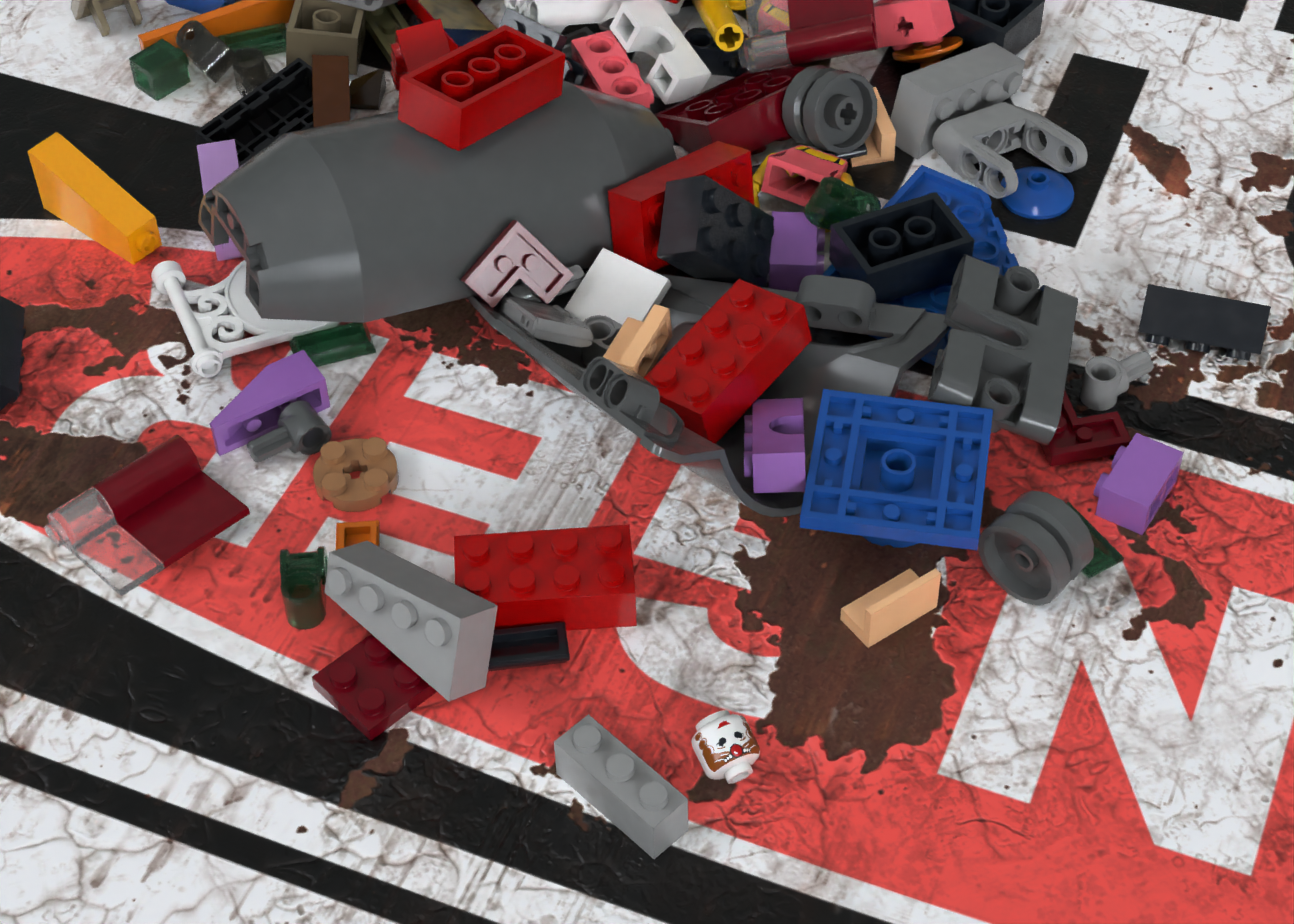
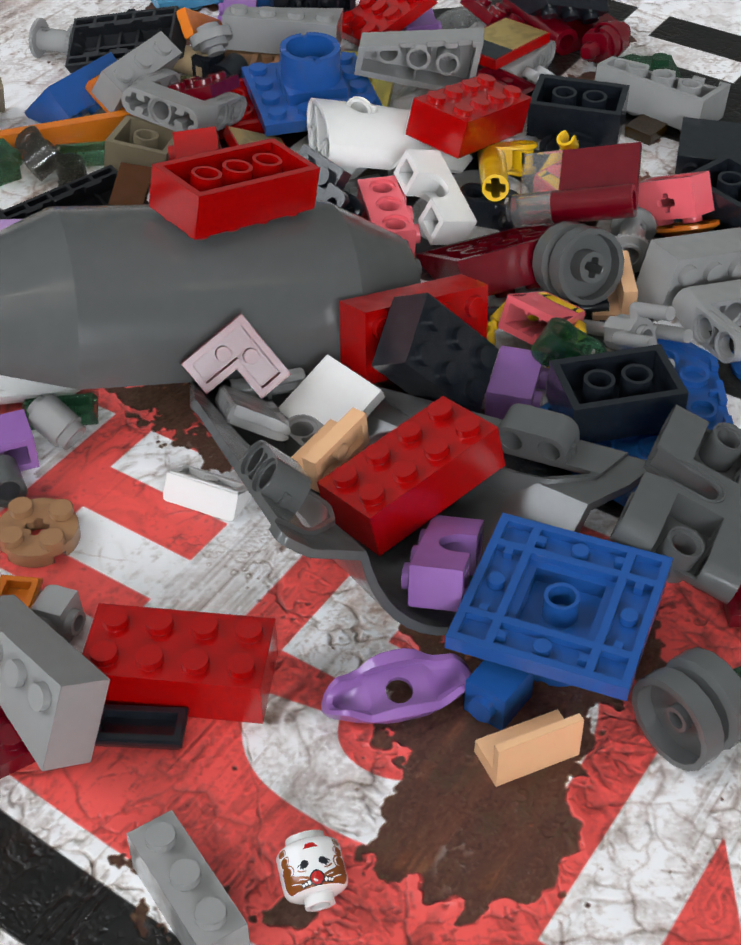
camera: 10 degrees right, 5 degrees down
none -> light grey brick [27,394,86,450]
none -> light grey plate [30,585,86,643]
none -> white slope [163,465,252,521]
none -> medium lavender piece [321,648,472,724]
none -> blue brick [464,660,534,730]
none -> light grey plant [583,302,693,368]
none -> light grey hose [610,207,657,273]

